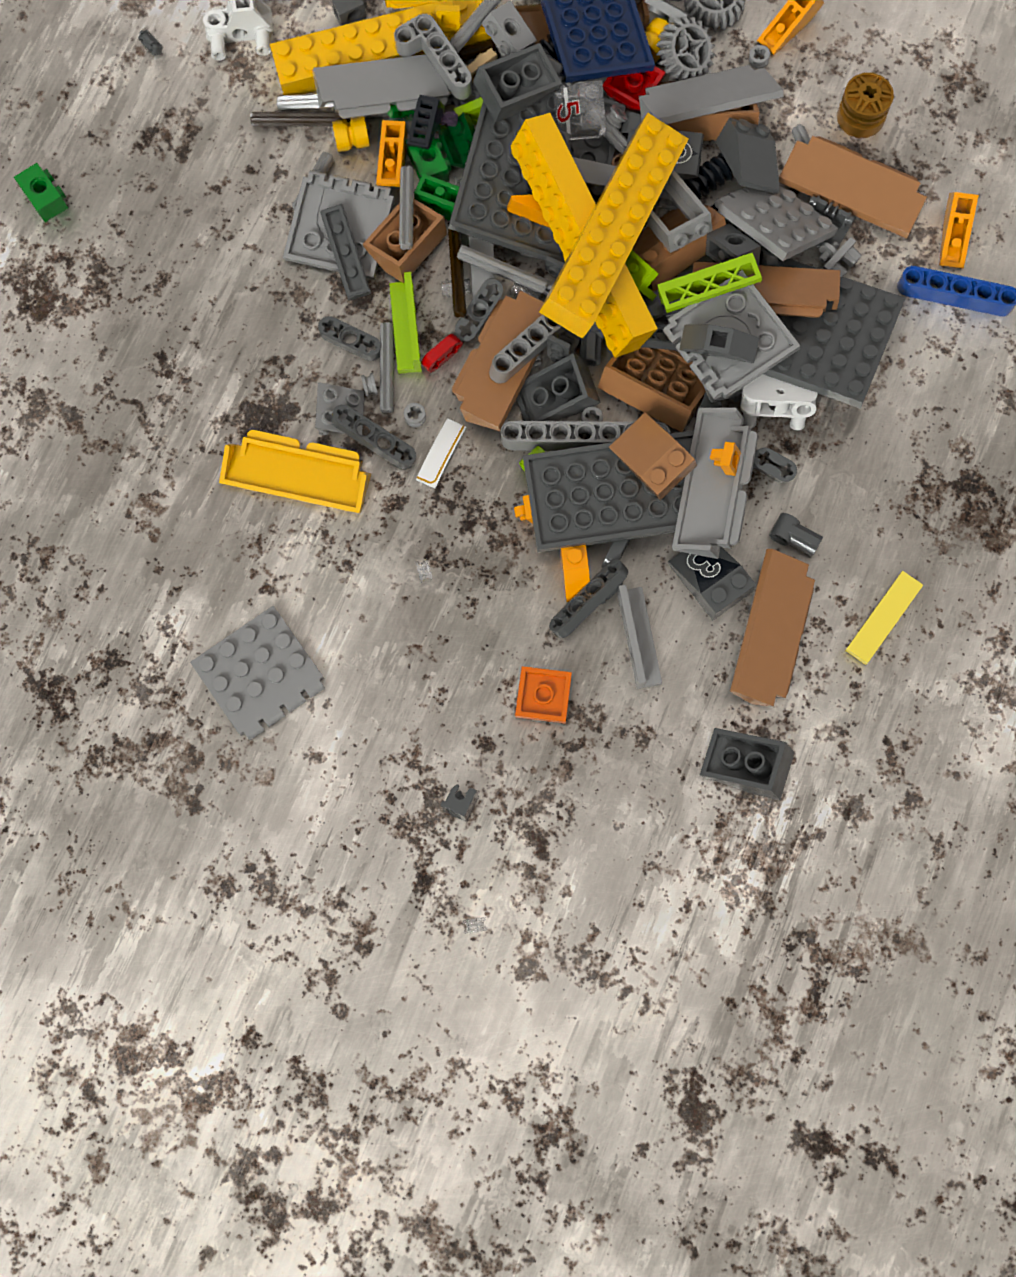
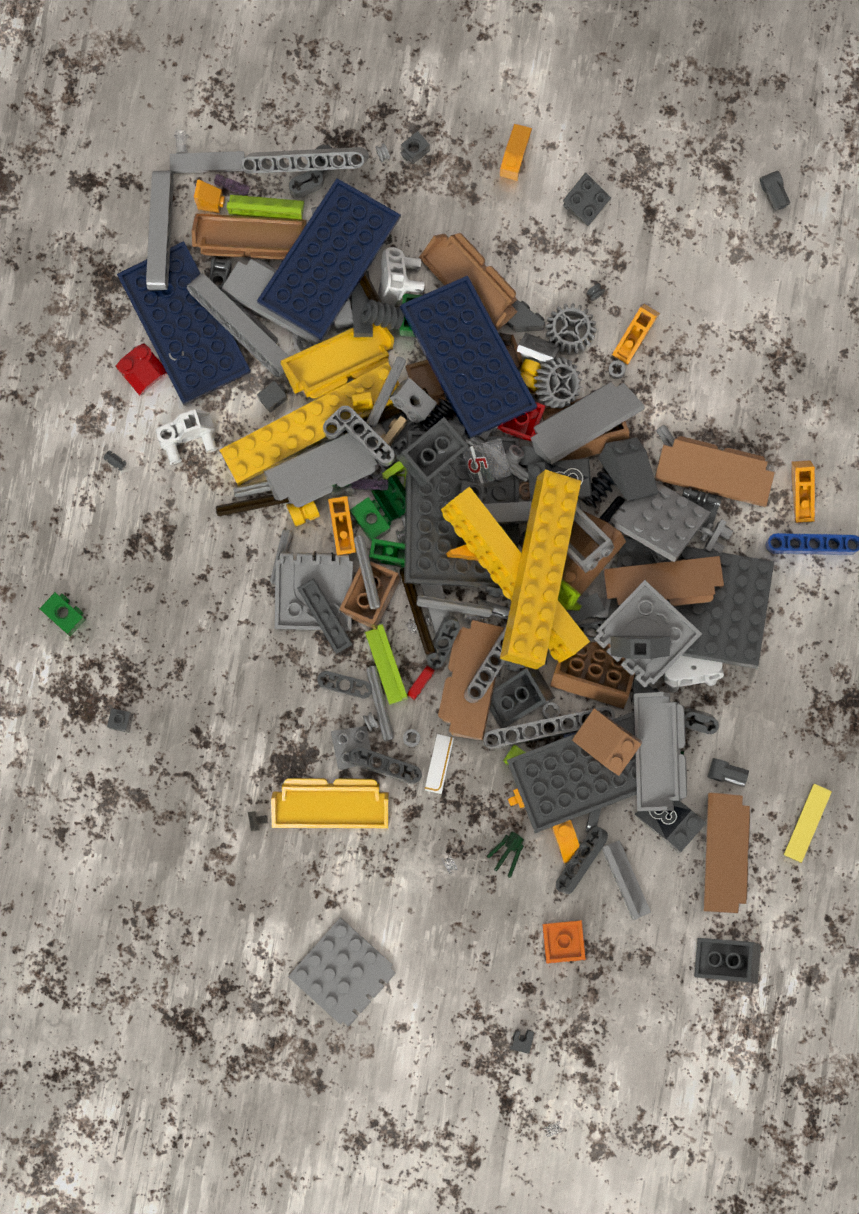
camera: 15 degrees left, 5 degrees up
black slope [407,95,445,150] -> none
lime fence [657,252,762,313] -> none
dark grey brick [705,223,761,267] -> none
light orange tile [710,442,741,476] -> none
pearl gold wheel [837,72,894,138] -> none
none -> dark grey brick [107,708,133,733]
none -> clear smoke tile [248,811,268,832]
none -> dark green plant [487,832,524,878]

